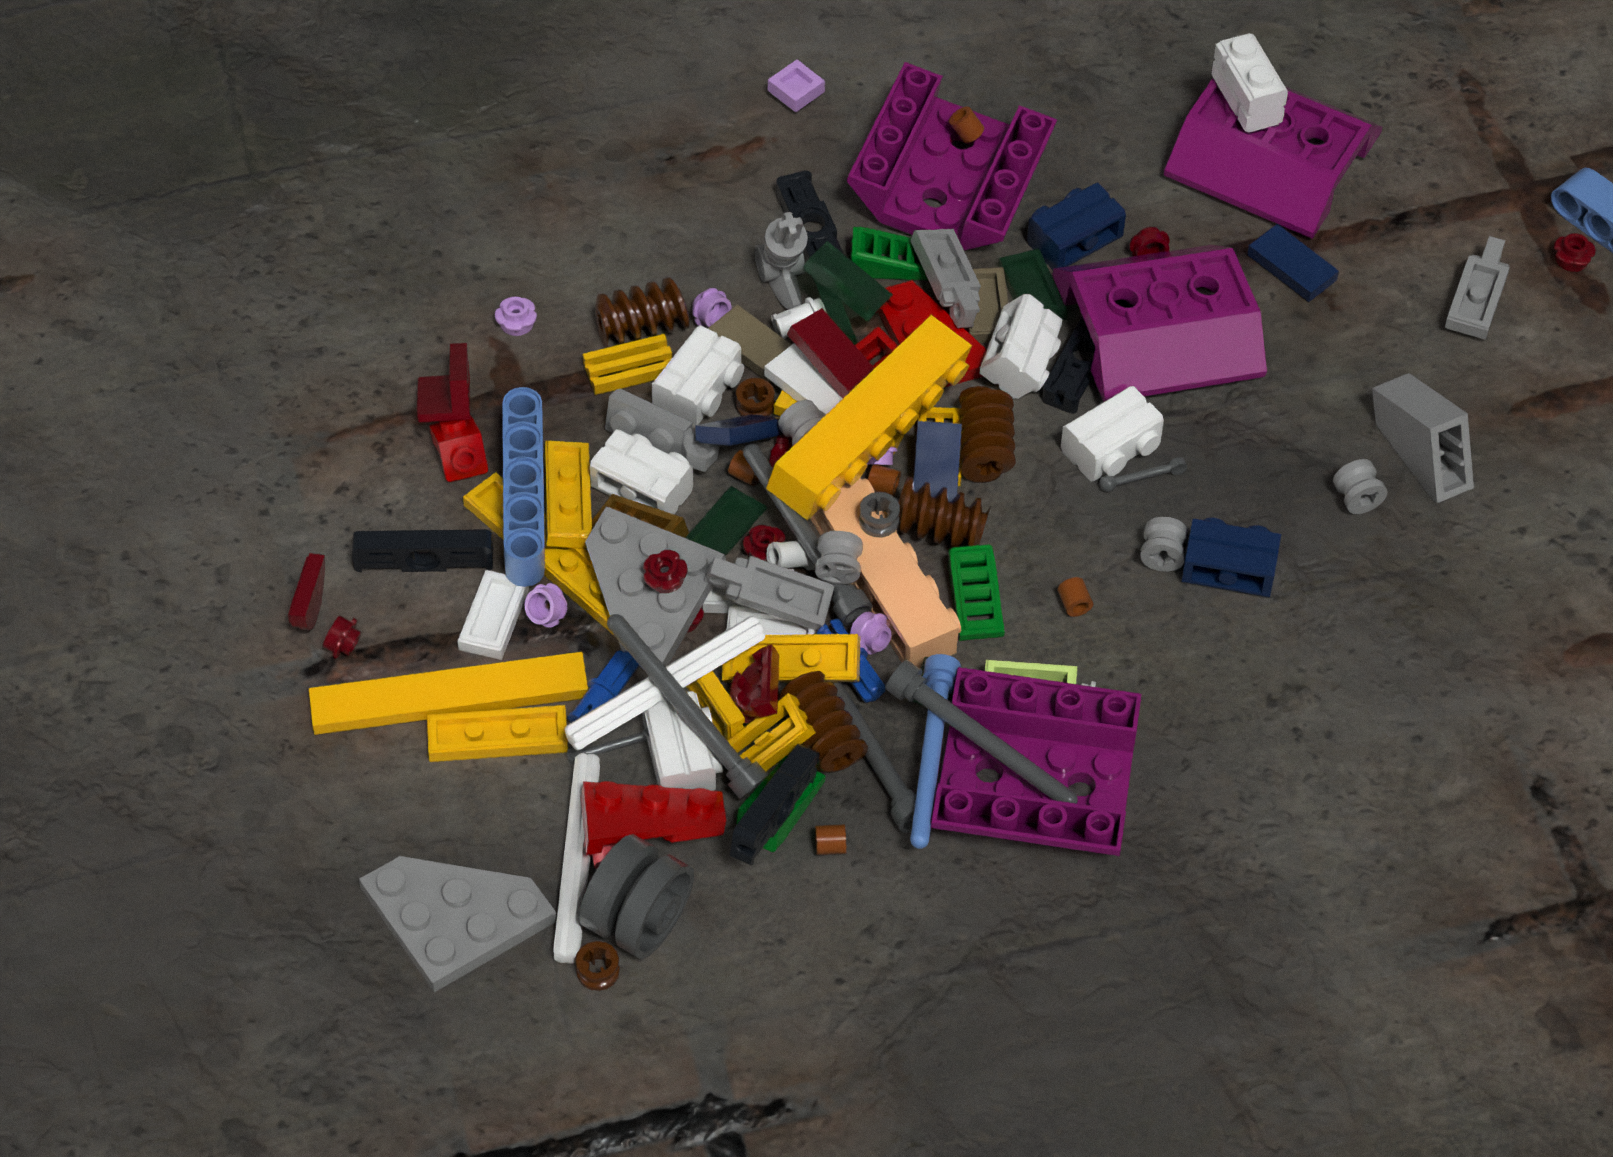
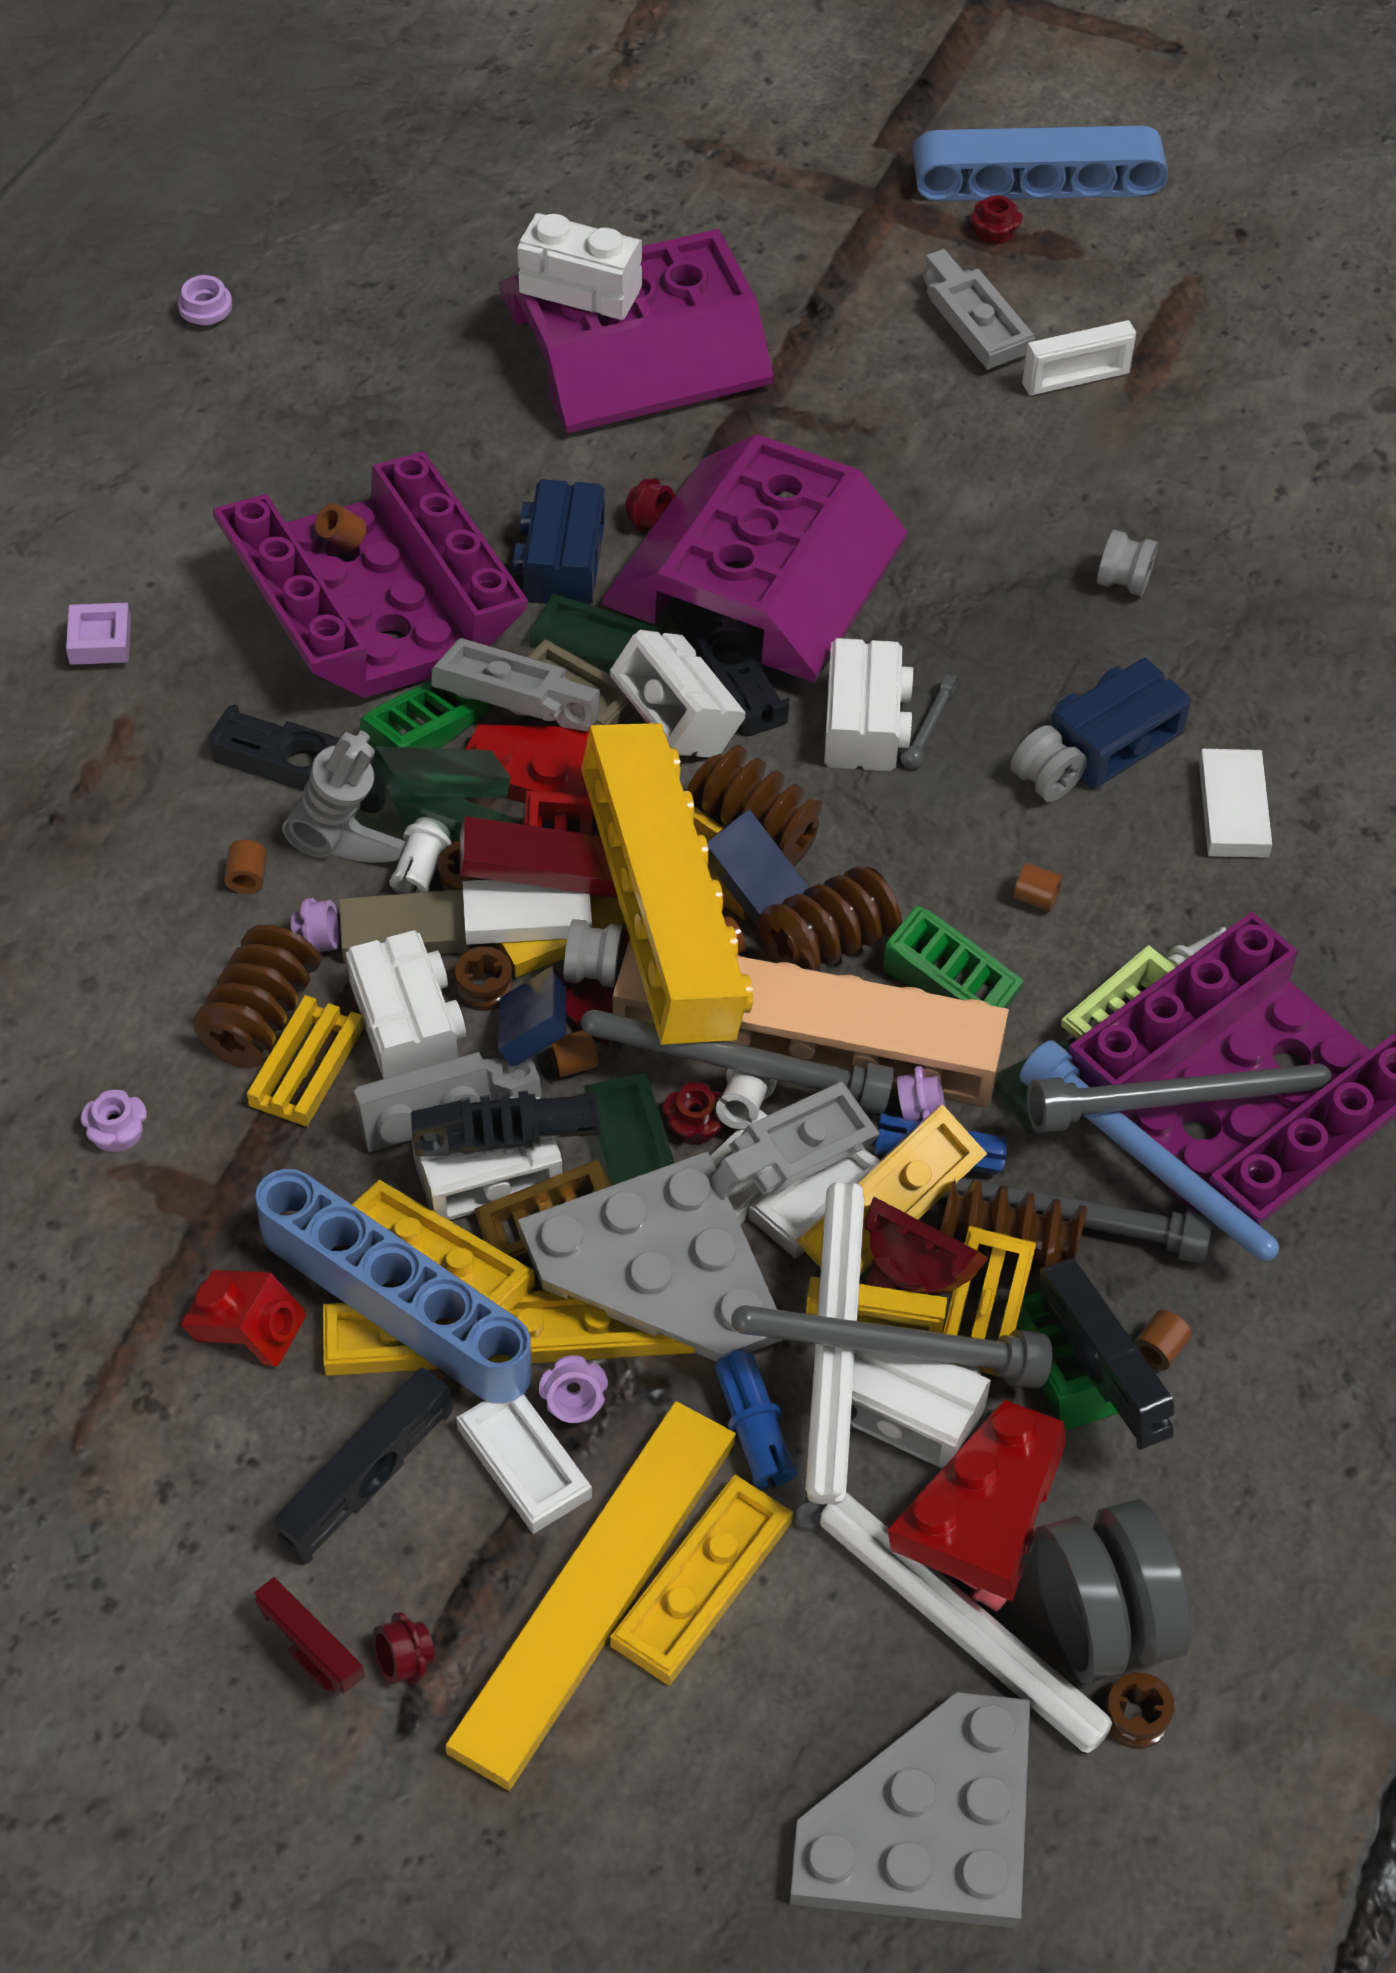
camera: 50 degrees left, 0 degrees up
dark red panel [417,343,470,422] -> none
dark red plate [643,550,688,593] -> none
light grey wheel [815,531,863,585] -> none
dark grey bush [859,492,900,538] -> none
dark blue tile [1247,224,1339,302] -> none
light grey slope [1372,373,1474,503] -> none
none -> dark orange piece [224,840,267,894]
none -> black hinge [410,1091,600,1158]
none -> white tile [1022,320,1136,396]
none -> white tile [1199,749,1272,858]

